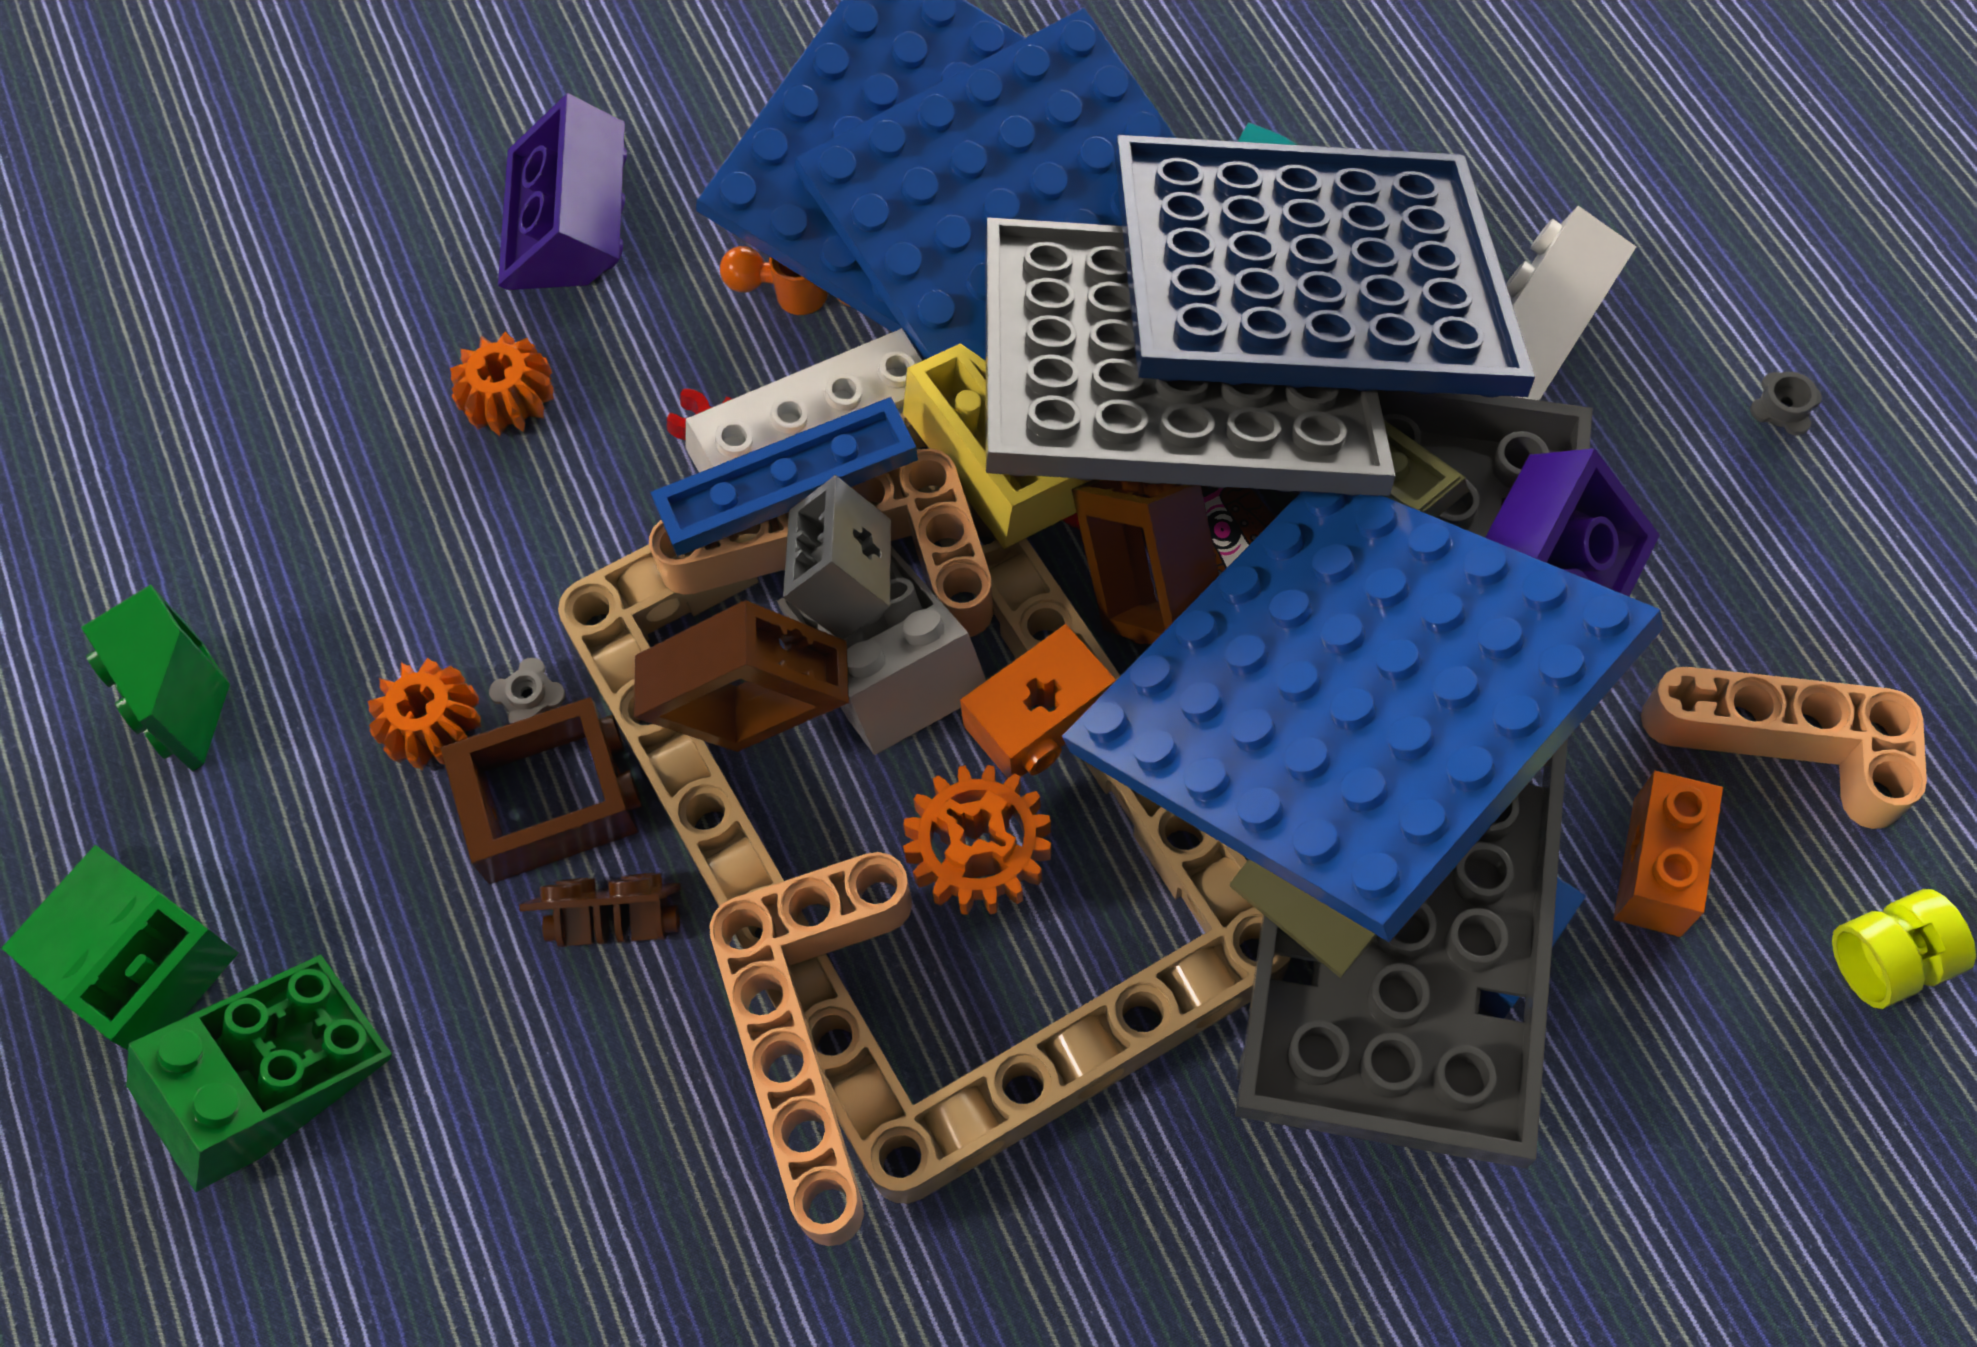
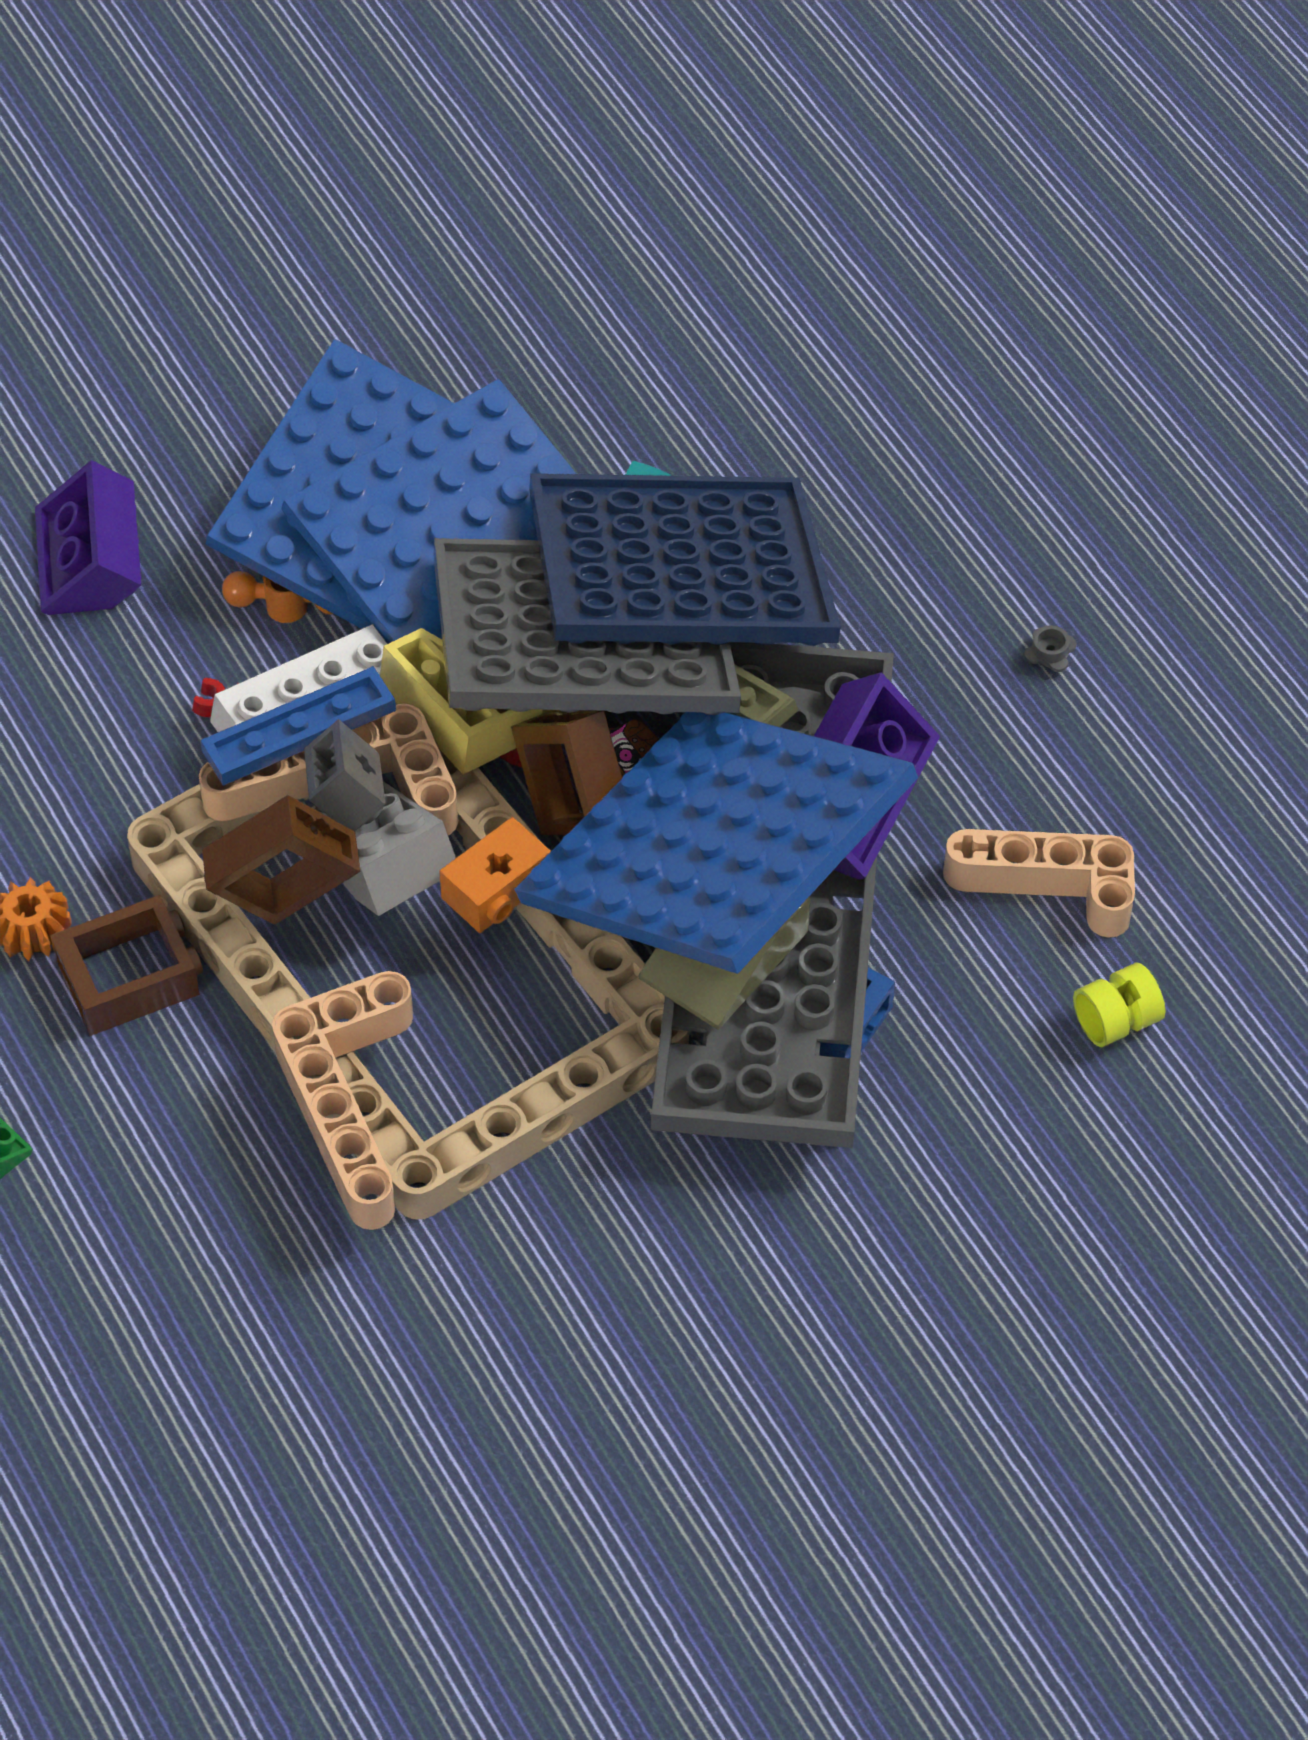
camera: 10 degrees left, 10 degrees down
orange gear [450,331,554,437] -> none
light grey plate [489,658,565,723] -> none
reddish brown hinge [519,872,681,948] -> none
orange gear [903,765,1052,915] -> none
white brick [1506,206,1636,400] -> none
orange brick [1613,770,1723,937] -> none

